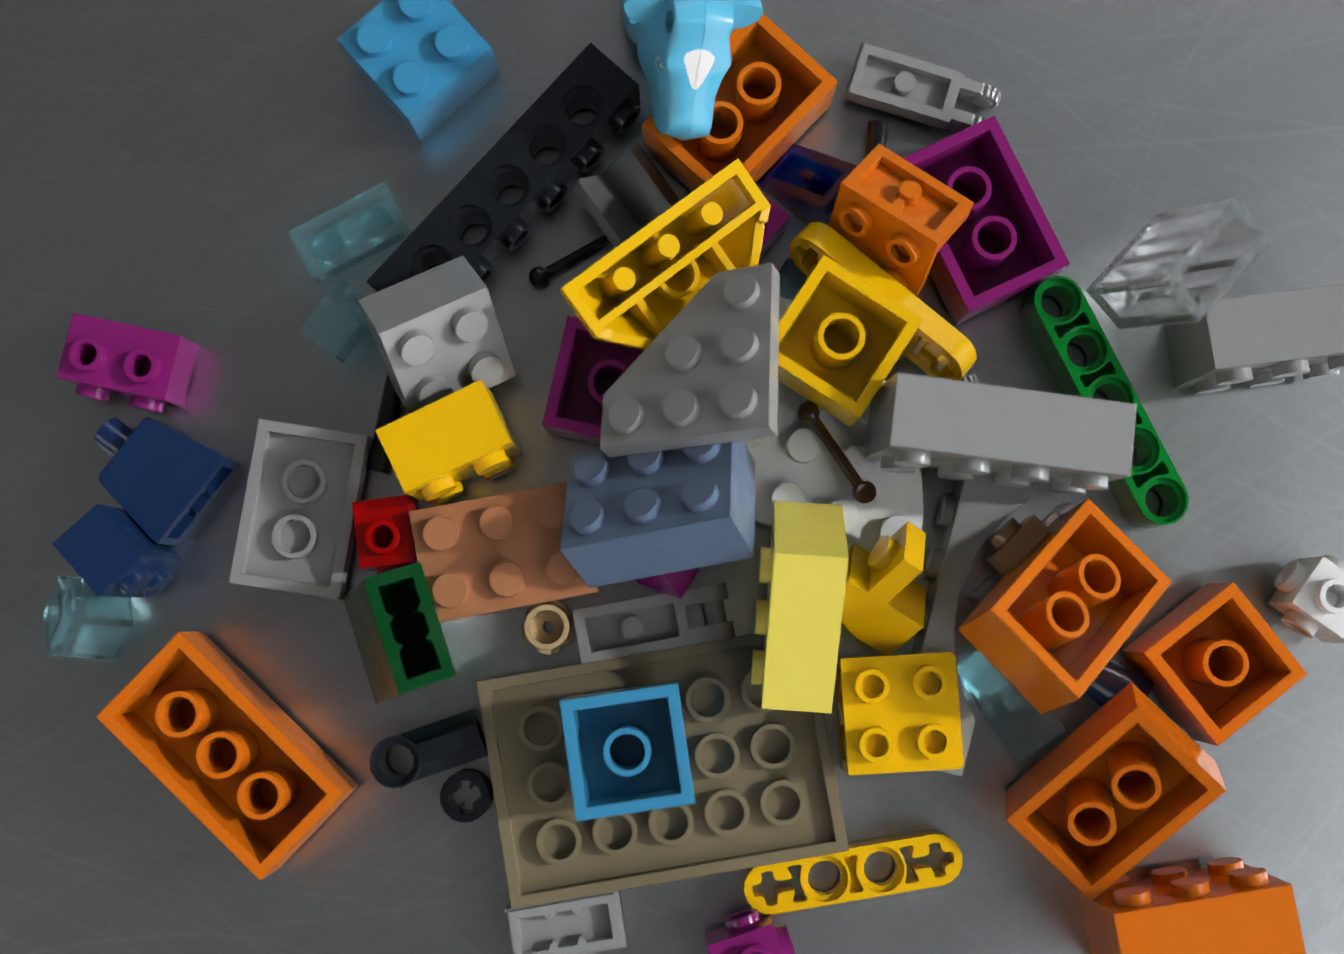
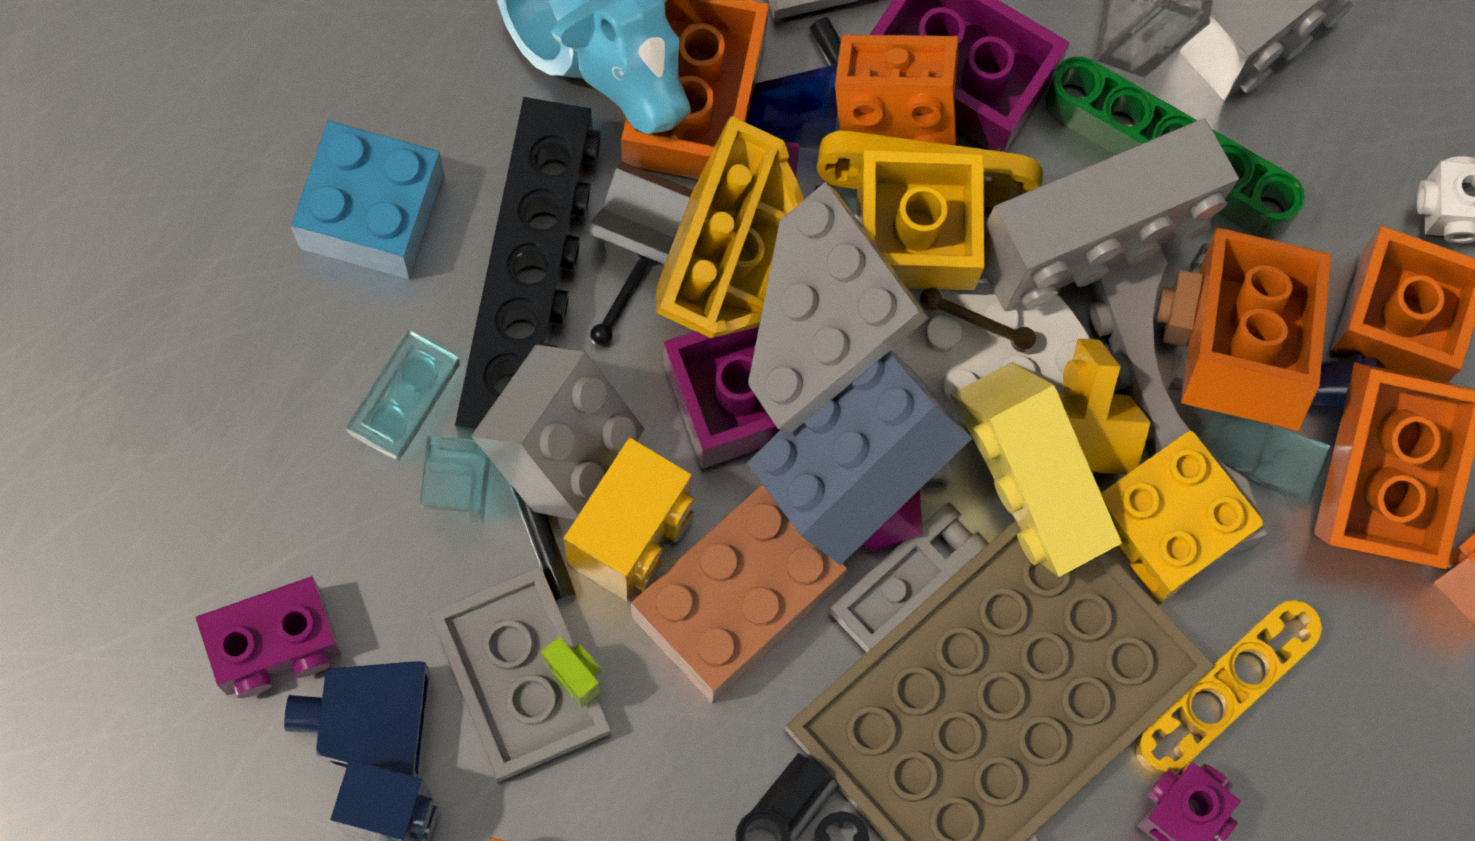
camera: 40 degrees left, 10 degrees down
dark green brick [343,562,456,704] -> none
red brick [352,494,420,574] -> none
tan plate [521,601,576,655] -> none
dark azure brick [559,680,695,821] -> none
none -> lime plate [541,636,601,709]

